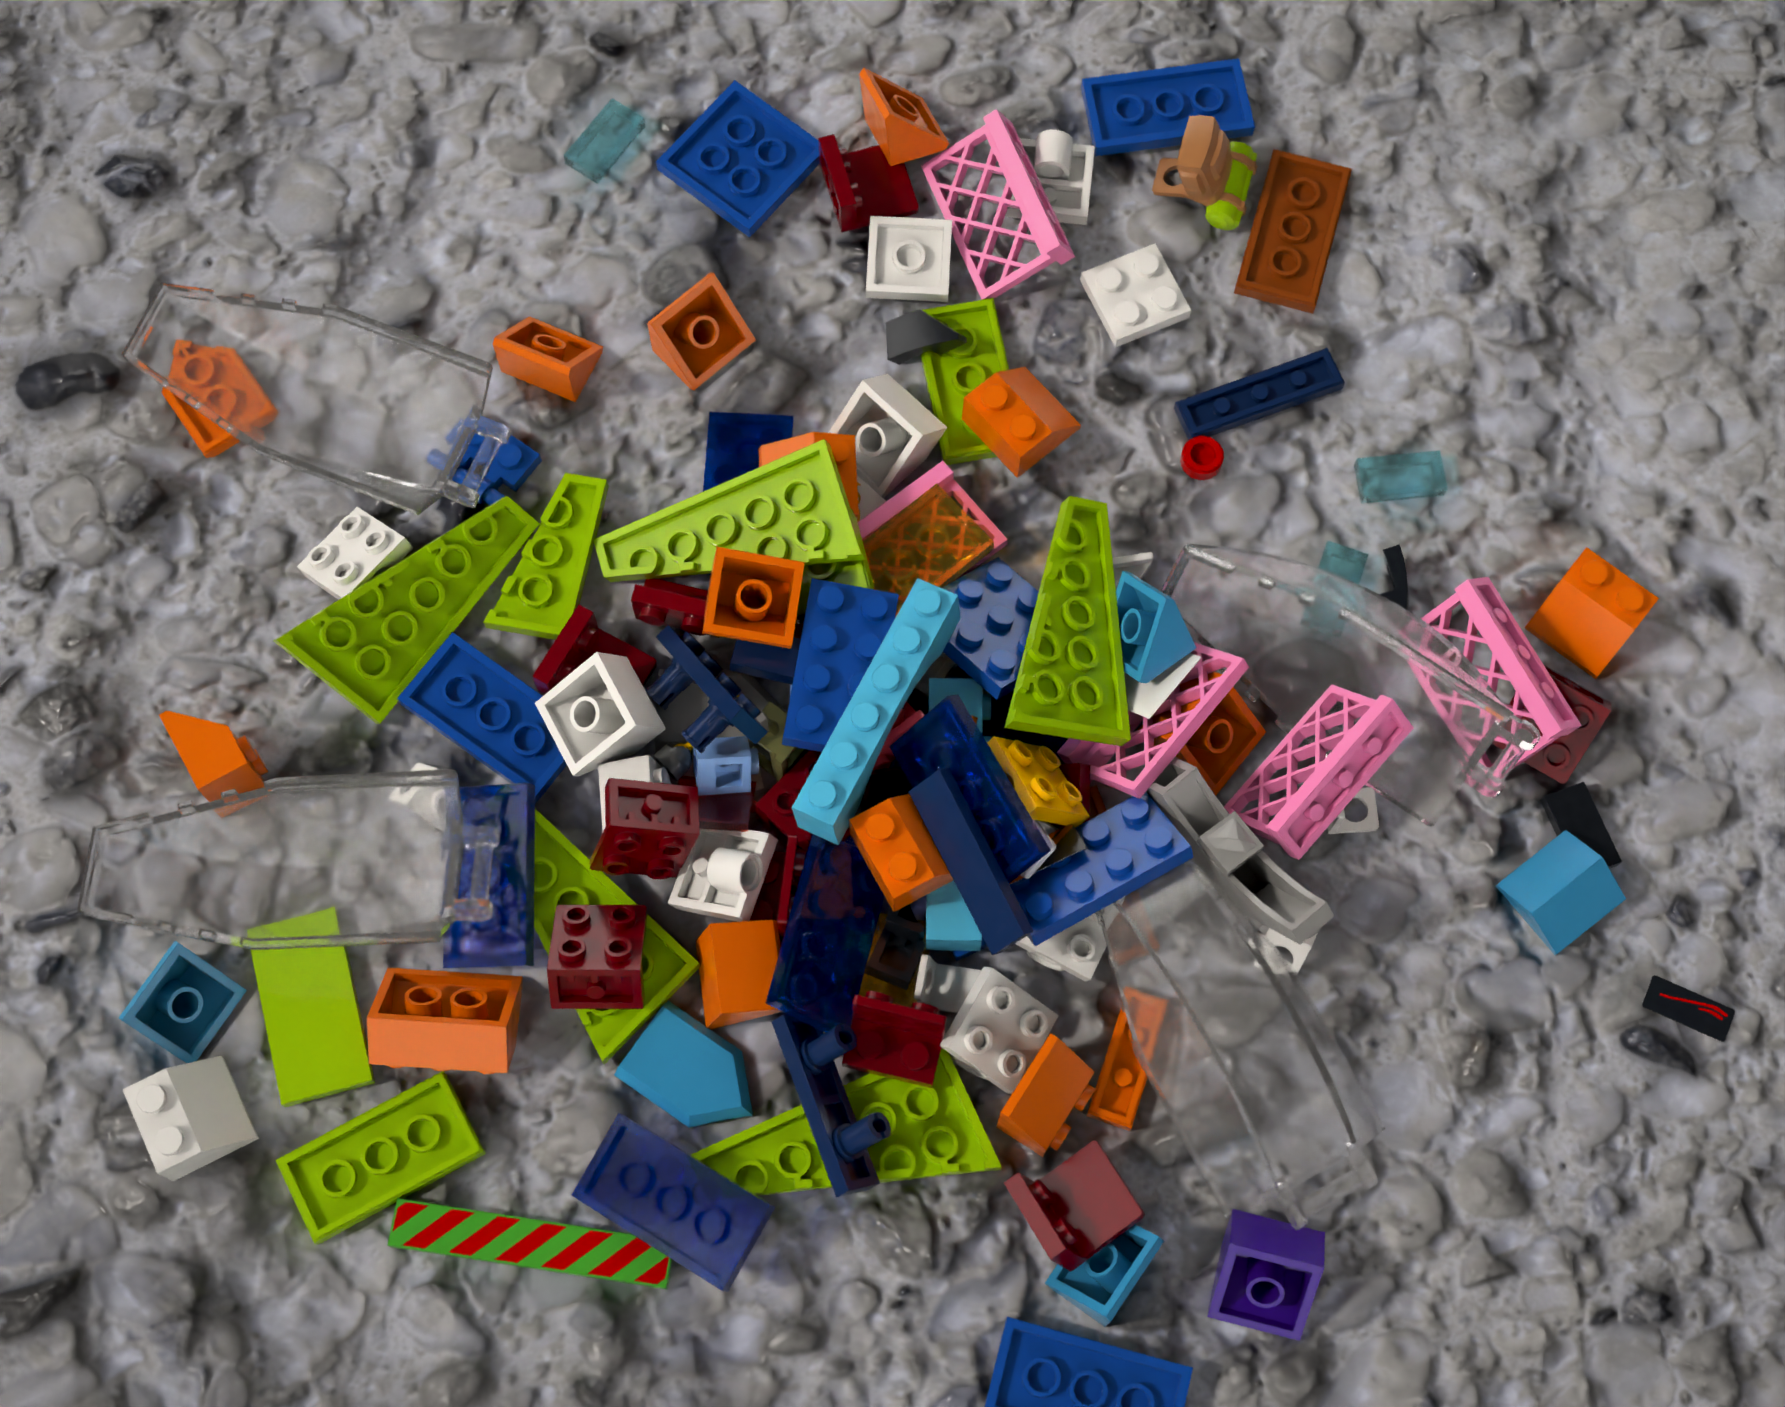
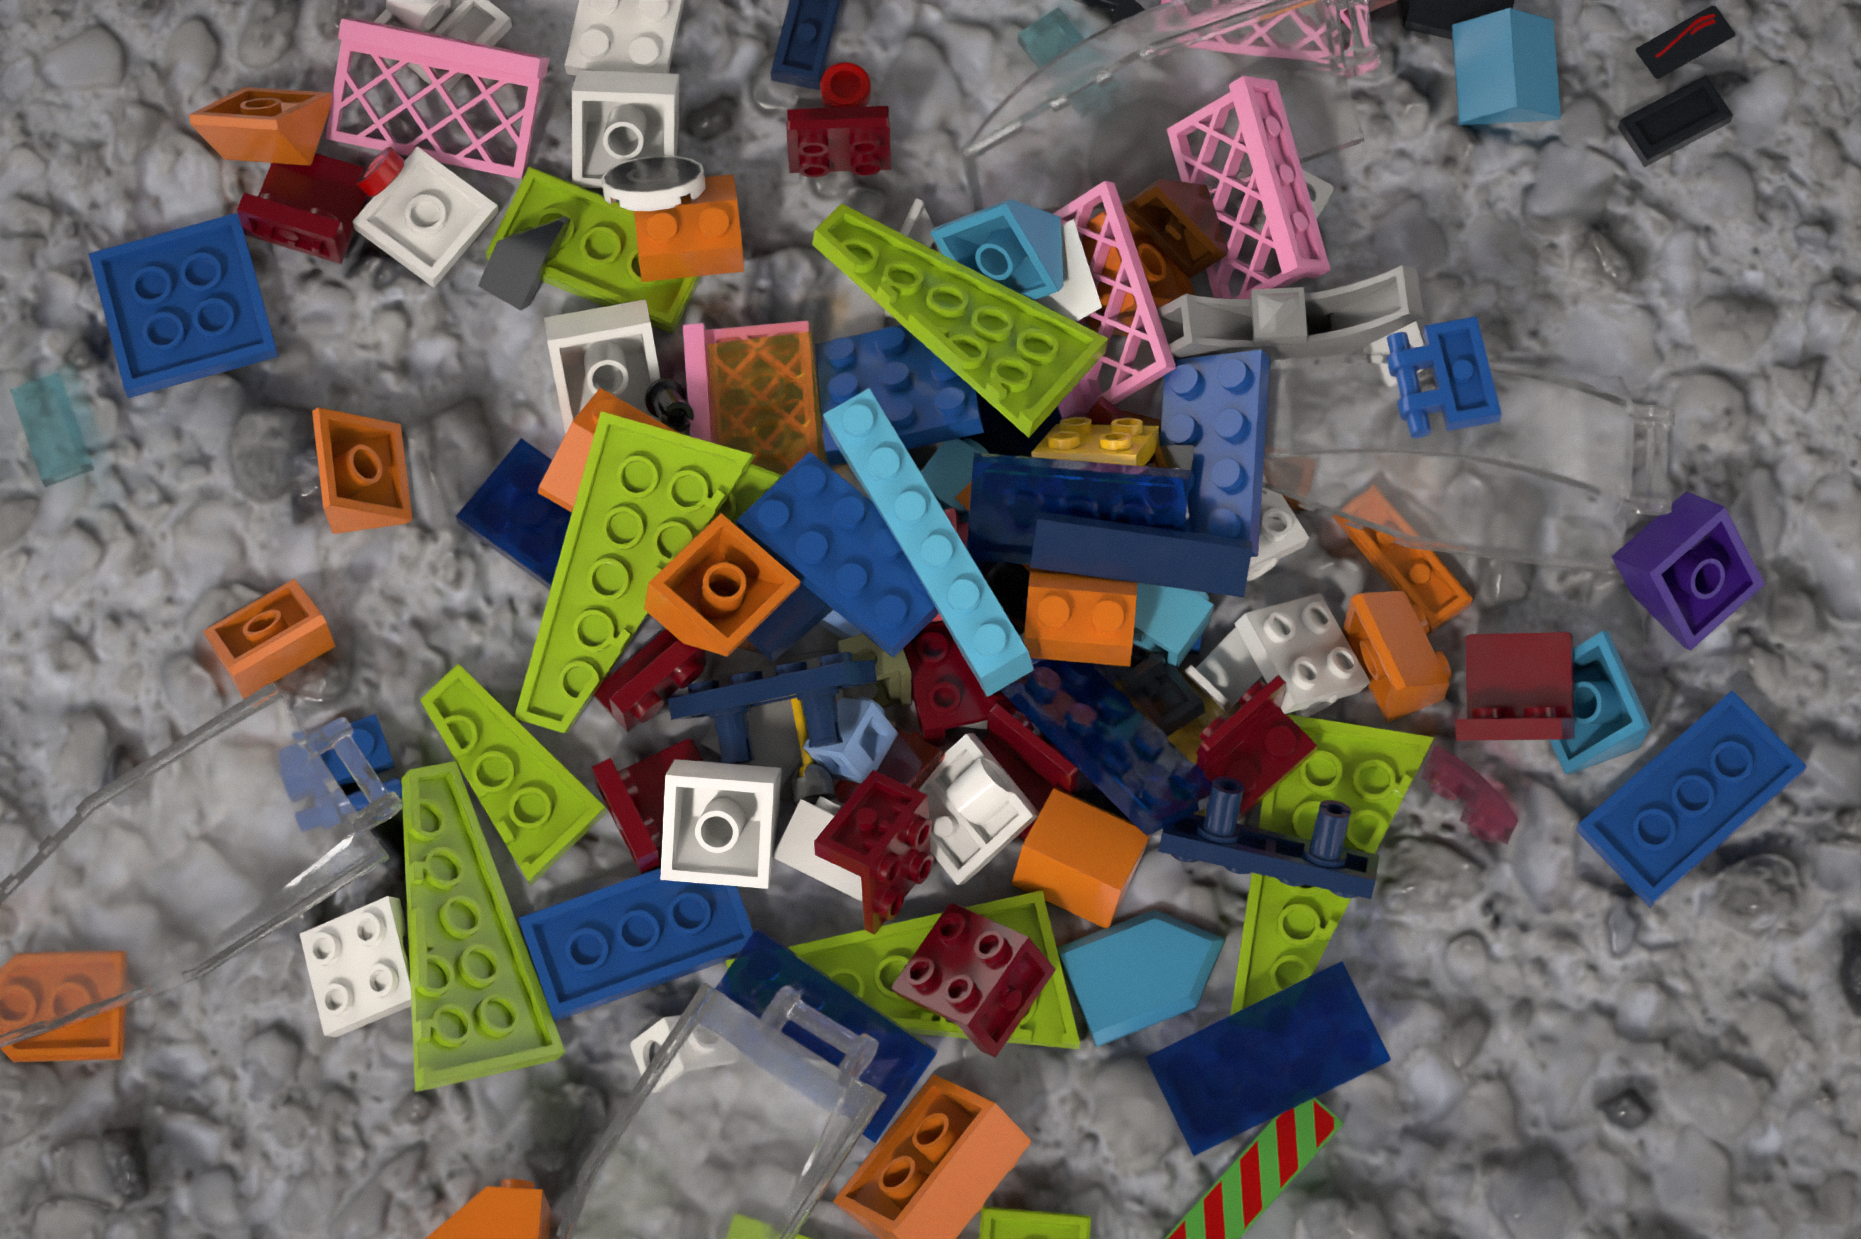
camera: 55 degrees left, 0 degrees up
none -> red tile [355,147,404,197]
none -> white slope [572,70,679,188]
none -> tile [601,156,706,211]
none -> black pin [644,378,694,433]
none -> dark red bracket [786,106,891,177]
none -> reddish brown slope [1122,179,1229,278]
none -> blue plate [1386,316,1502,438]
none -> clear pink slope [1421,745,1518,845]
none -> black tile [1618,75,1733,168]

